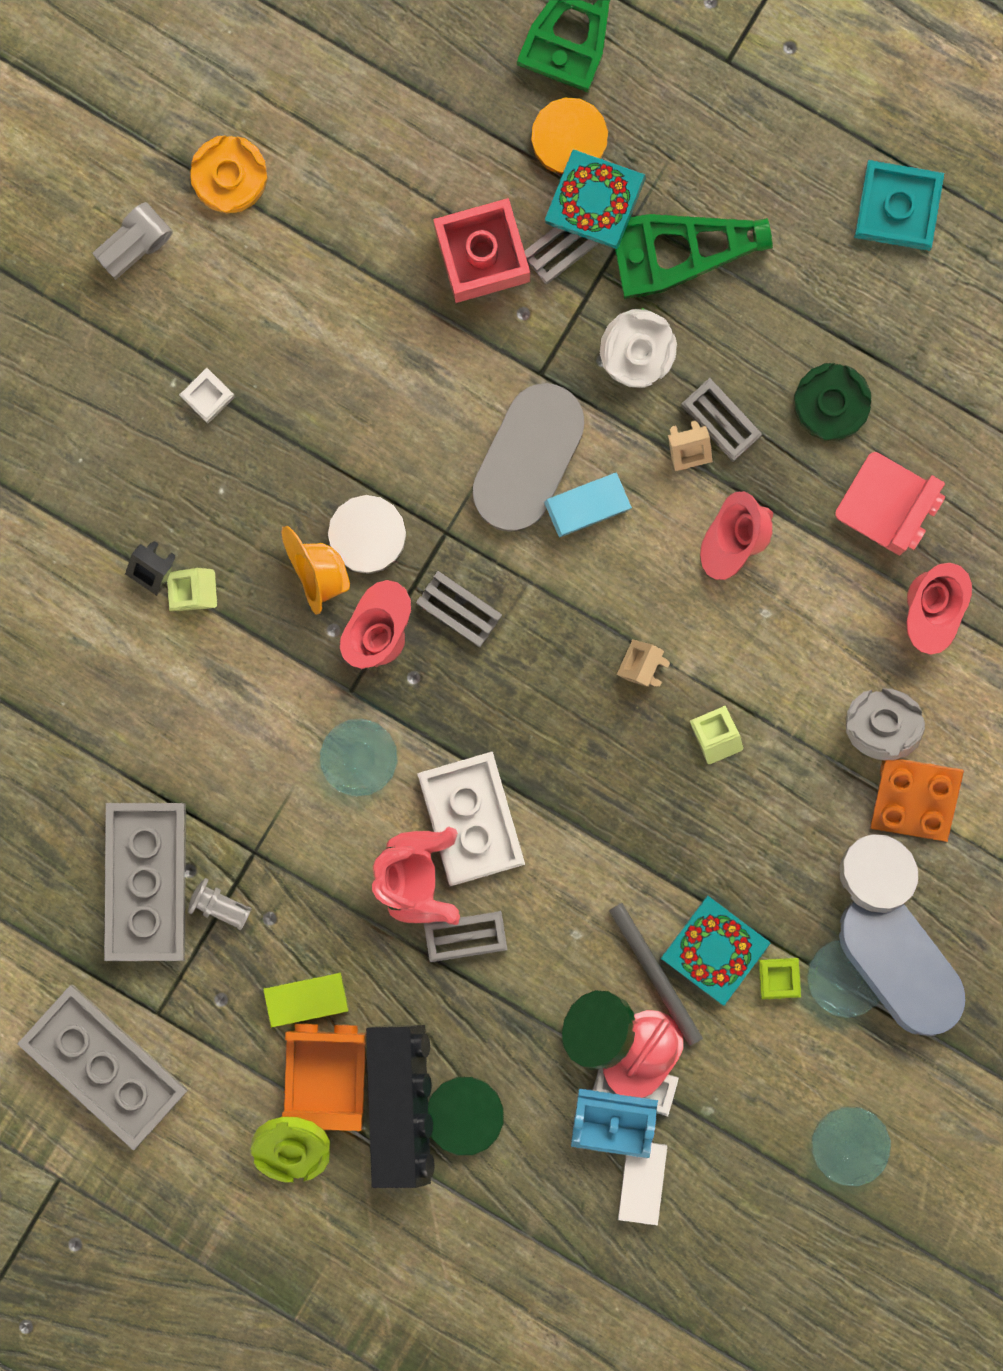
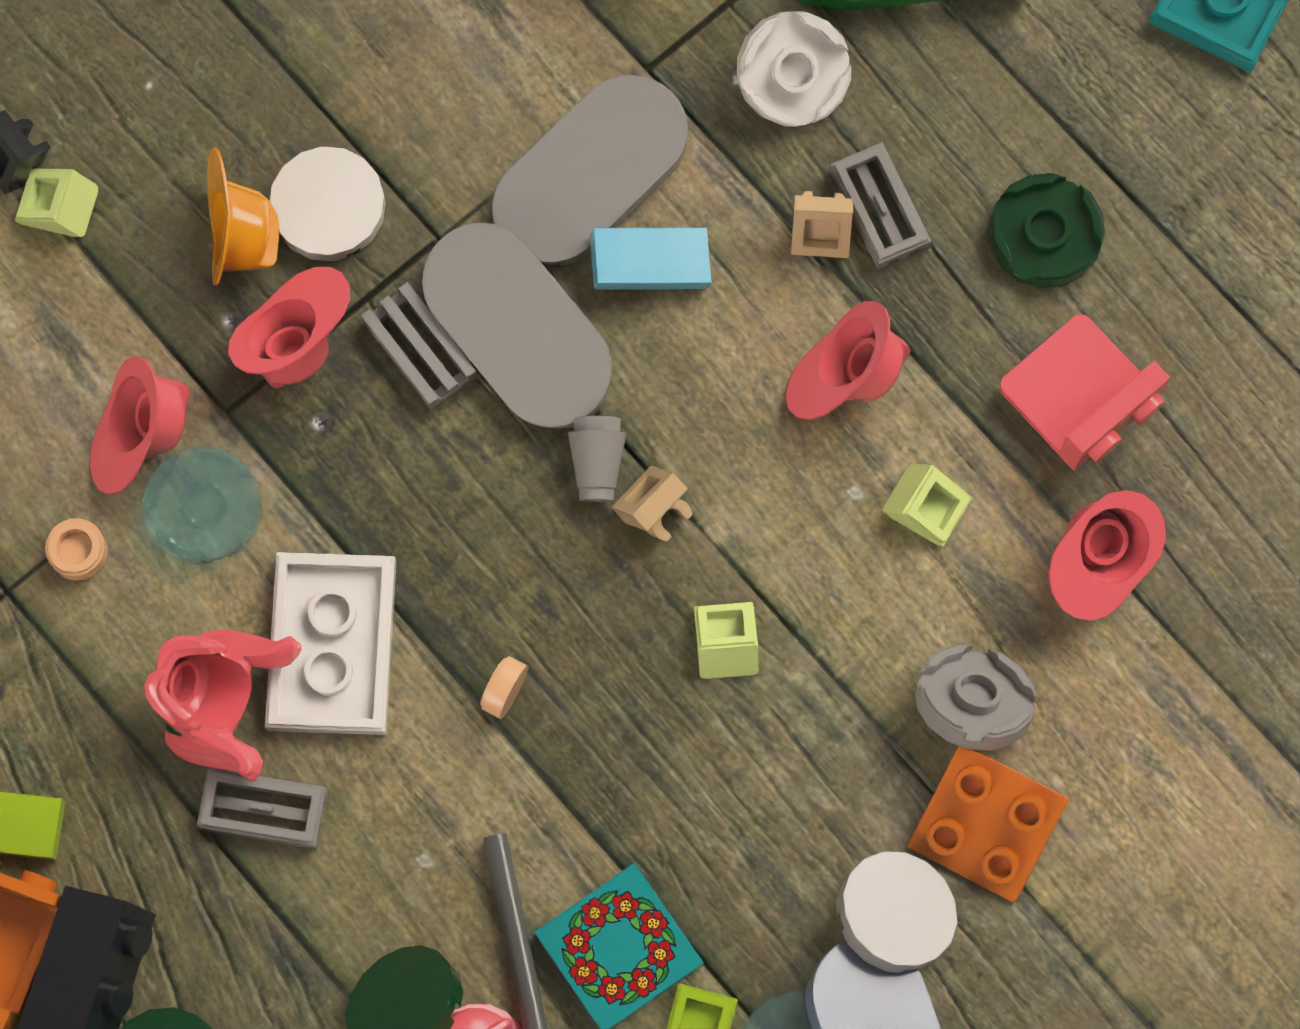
camera: 15 degrees right, 10 degrees down
none -> light nougat tile [45,518,108,581]
none -> coral piece [90,356,190,495]
none -> light grey tile [422,223,612,429]
none -> light nougat tile [480,656,529,719]
none -> light grey cone [568,416,627,502]
none -> yellowish green slope [882,463,973,547]

